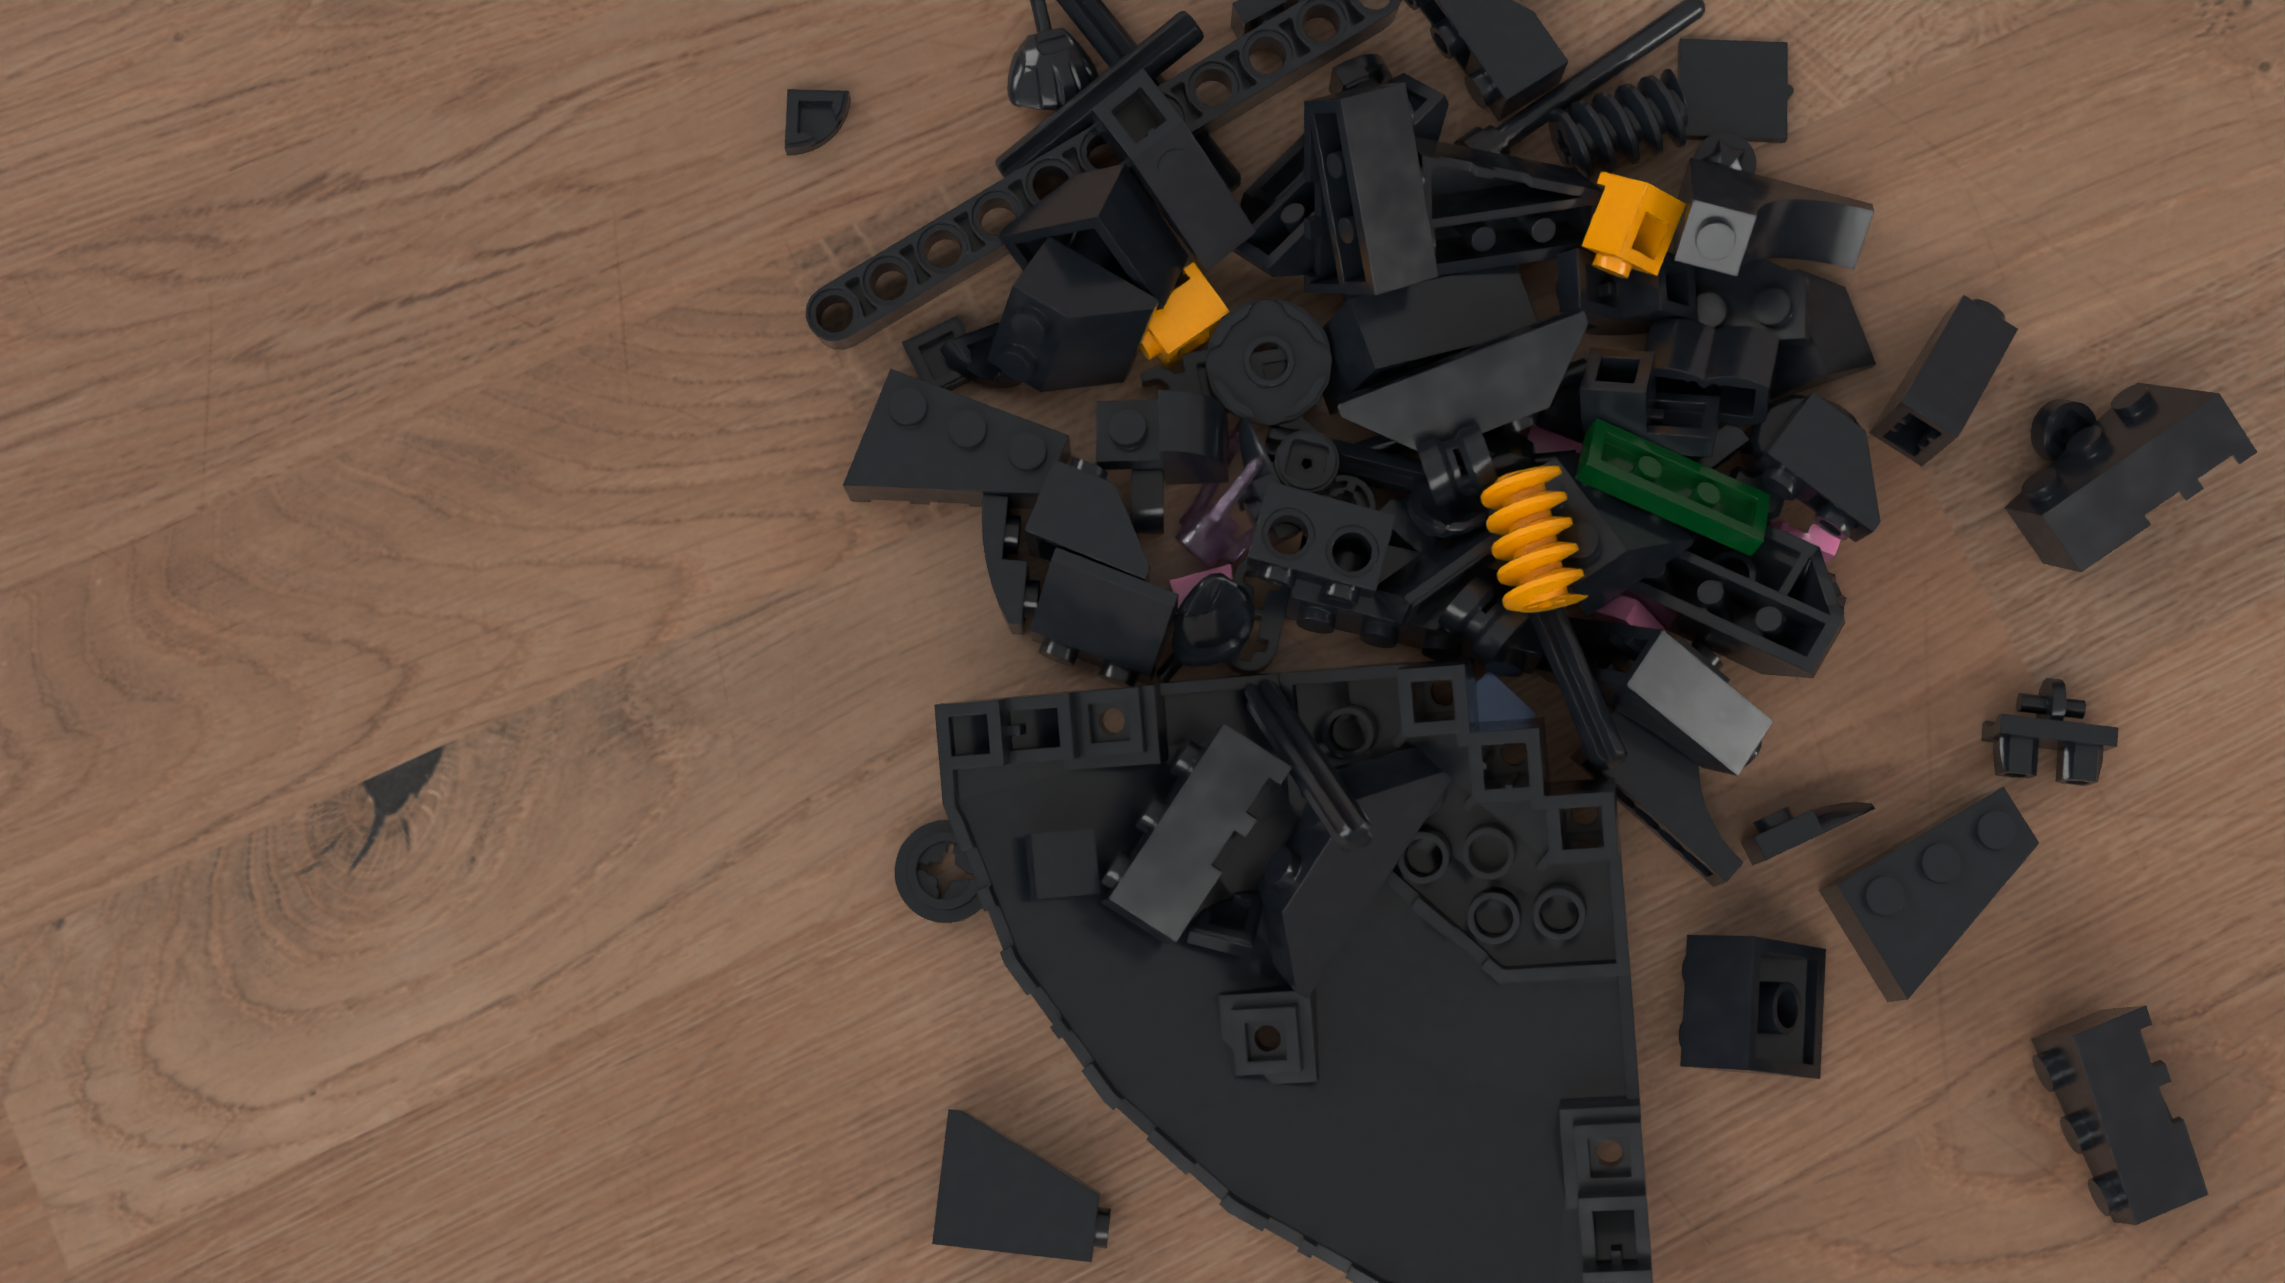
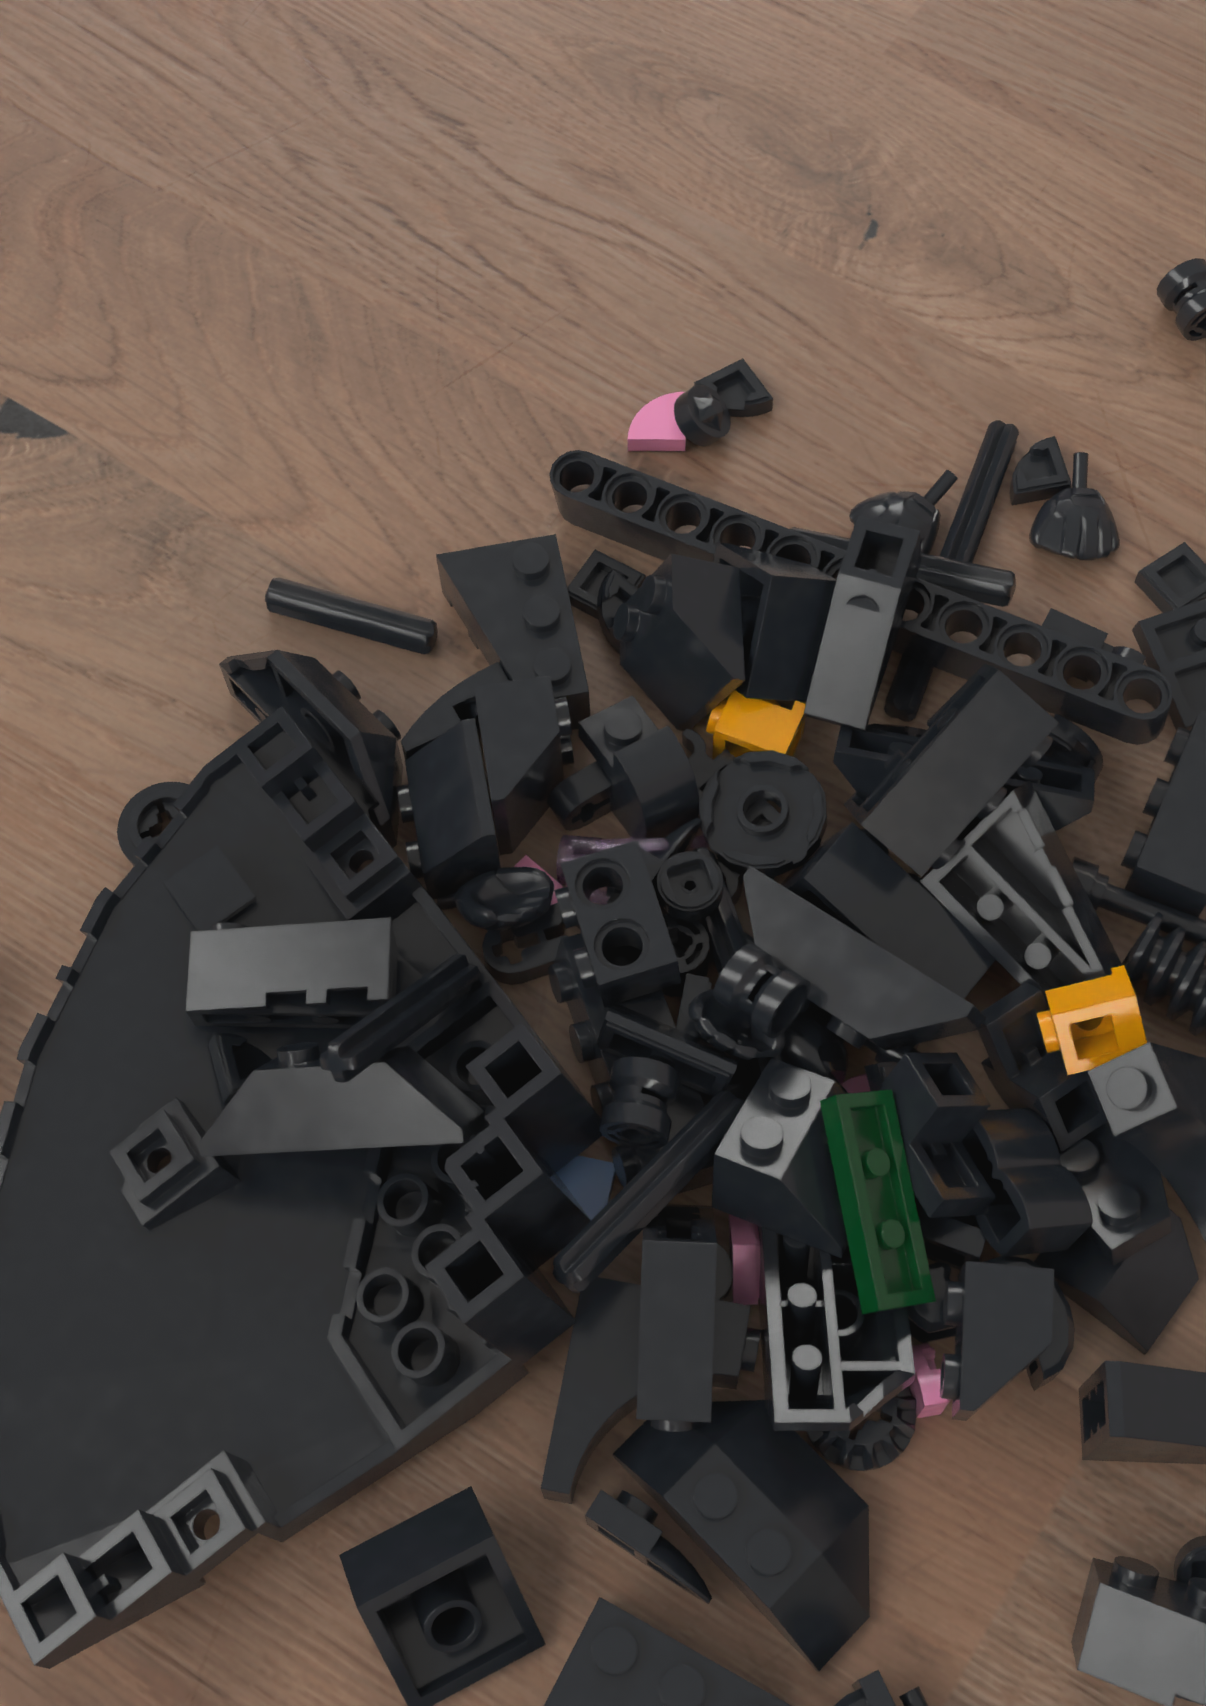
camera: 60 degrees right, 15 degrees down
light orange piece [1480,466,1588,613] -> none
none -> black wedge [219,650,403,848]
none -> black axle [265,577,438,654]
none -> black wedge [613,1400,870,1672]
none -> bright pink tile [627,392,686,451]
none -> black tile [674,385,731,447]

